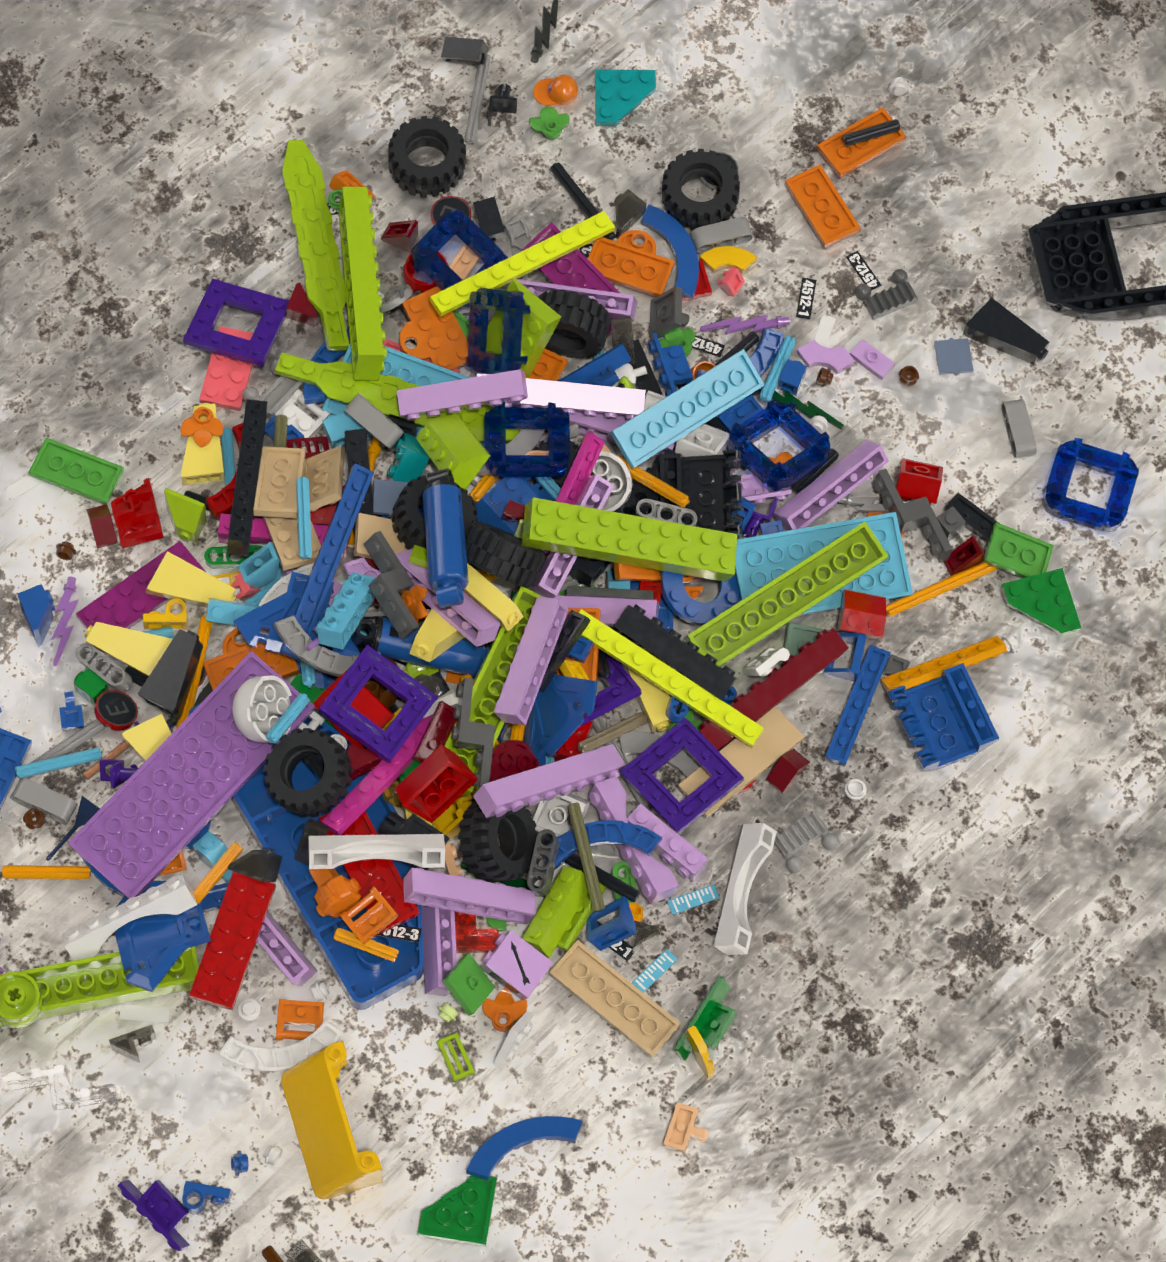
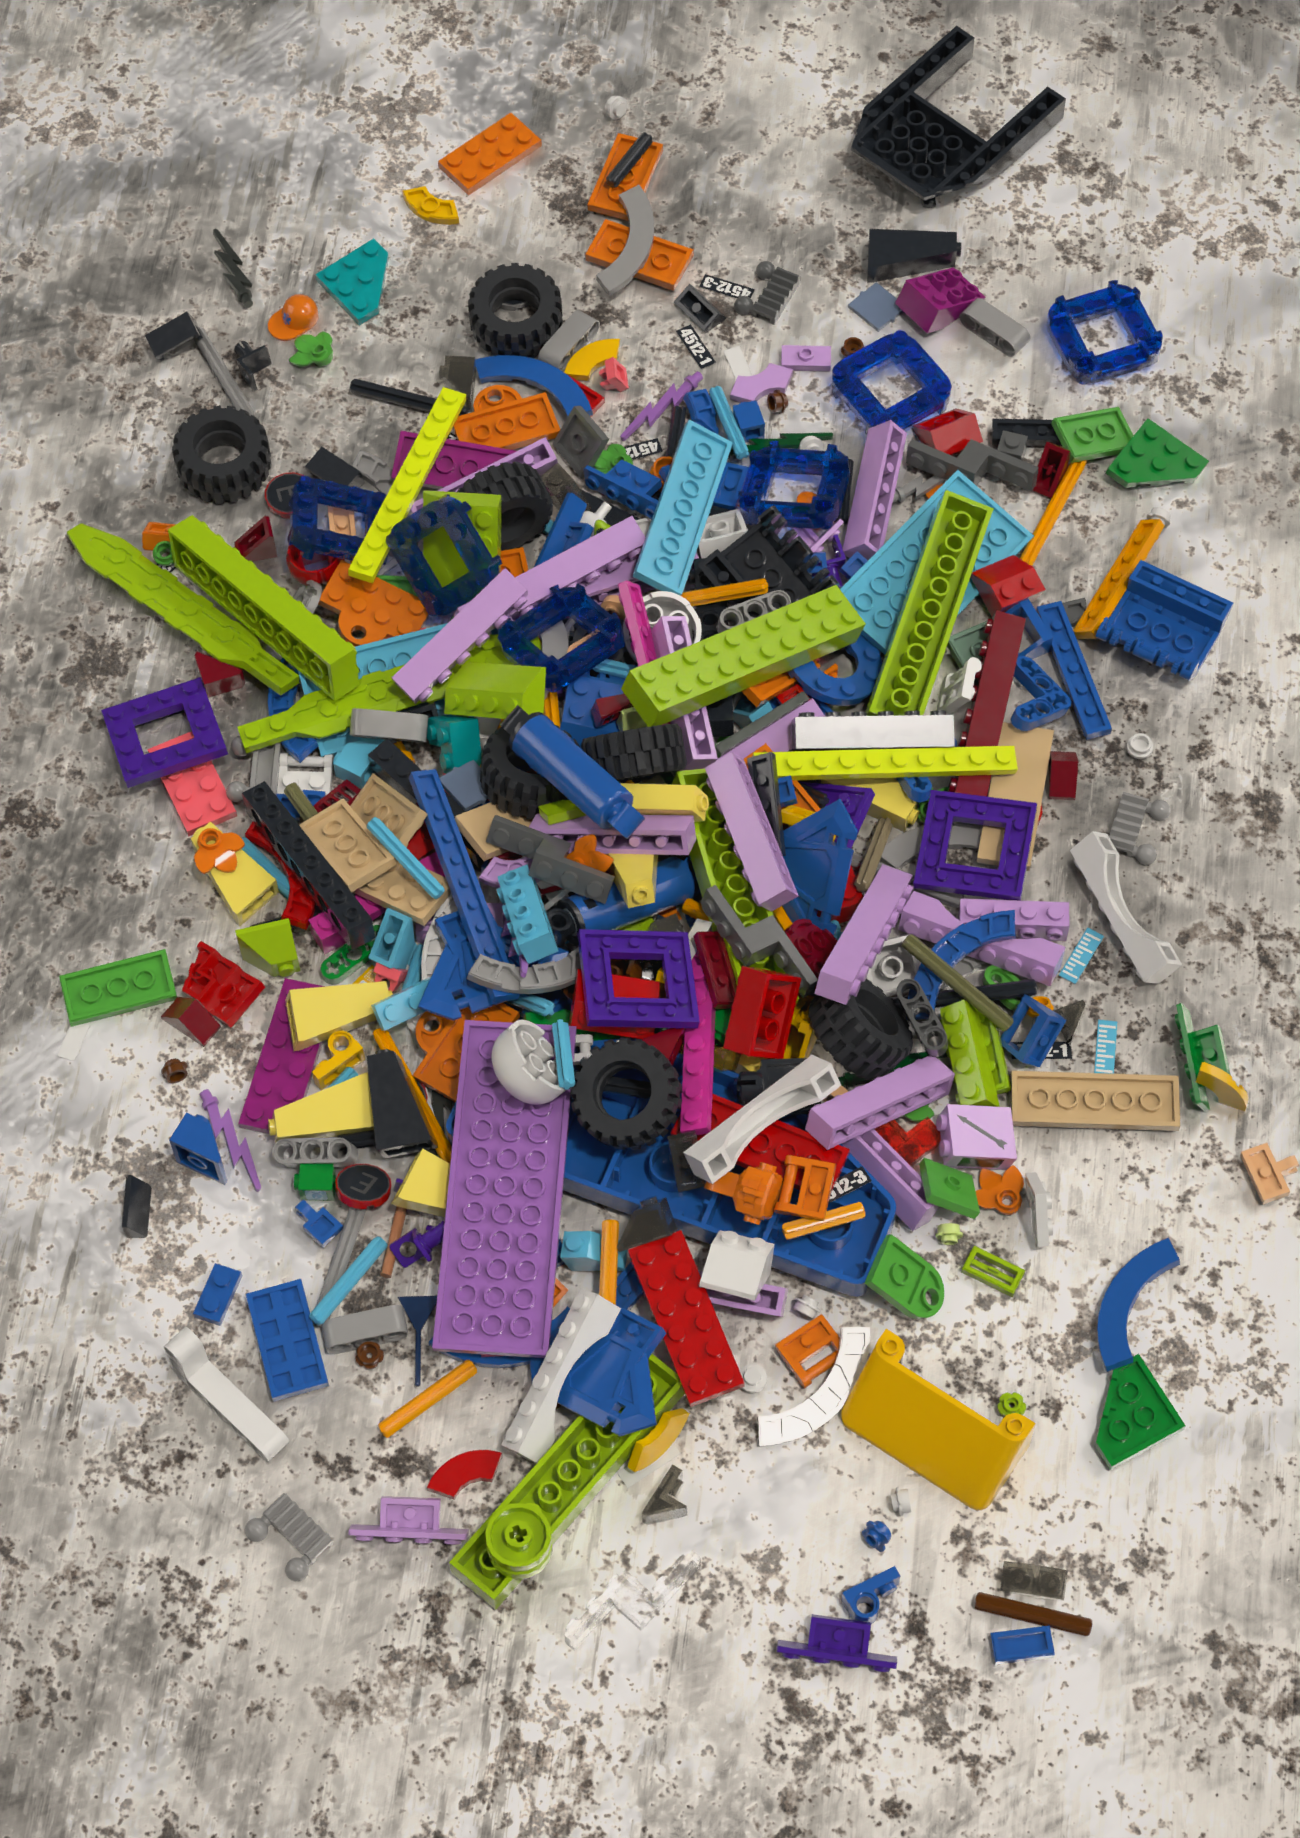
camera: 30 degrees left, 5 degrees down
none -> yellow tile [402,186,459,225]
none -> red tile [427,1450,503,1500]
none -> orange plate [438,113,542,195]
none -> light grey tile [596,185,654,296]
none -> yellow tile [627,1408,690,1472]
none -> black slope [674,284,727,333]
none -> white slope [699,1230,775,1301]
none -> clear blue plate [832,330,952,435]
none -> bright green tile [864,1234,944,1319]
none -> magenta slope [895,267,986,334]
none -> lime plate [997,1392,1026,1417]
none -> blue beam [1010,656,1072,731]

